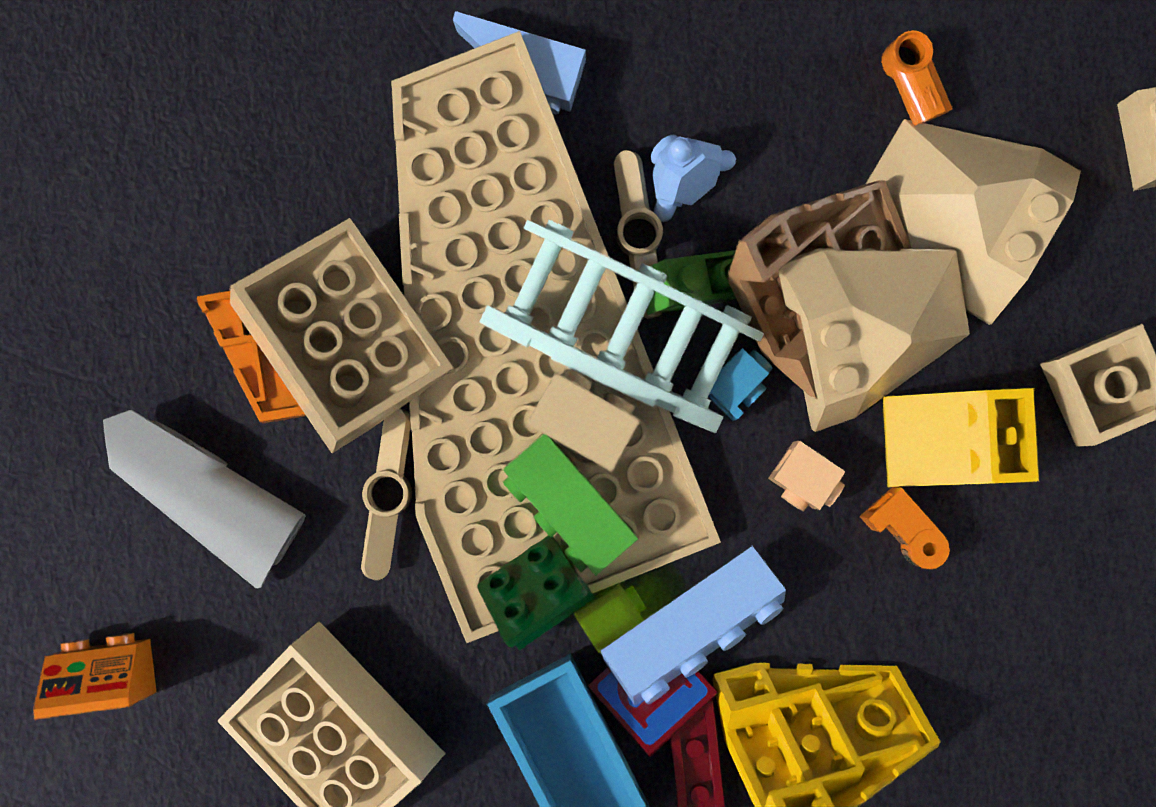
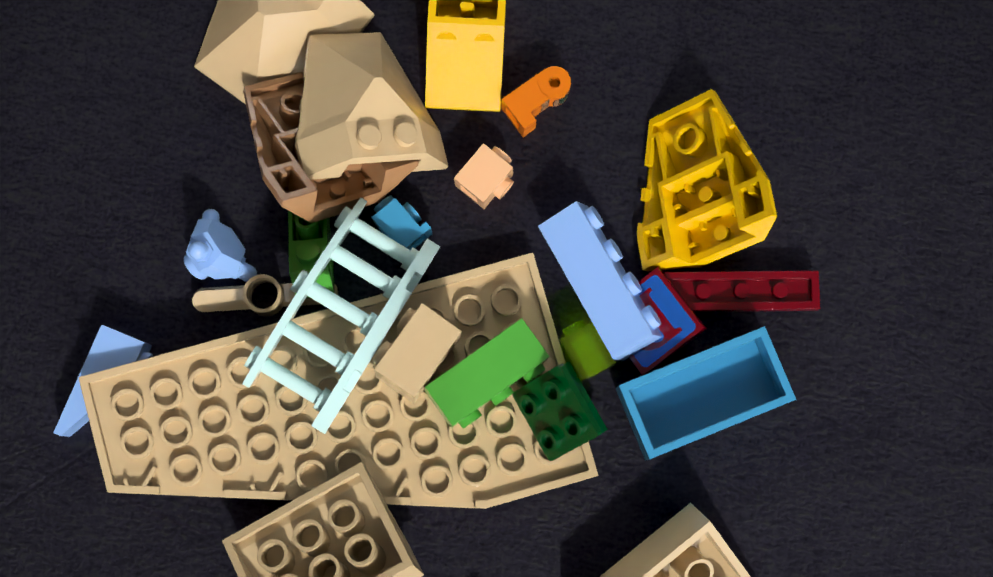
camera: 85 degrees left, 5 degrees down
tan piece [361,409,412,580] -> none
orange piece [882,30,952,126] -> none

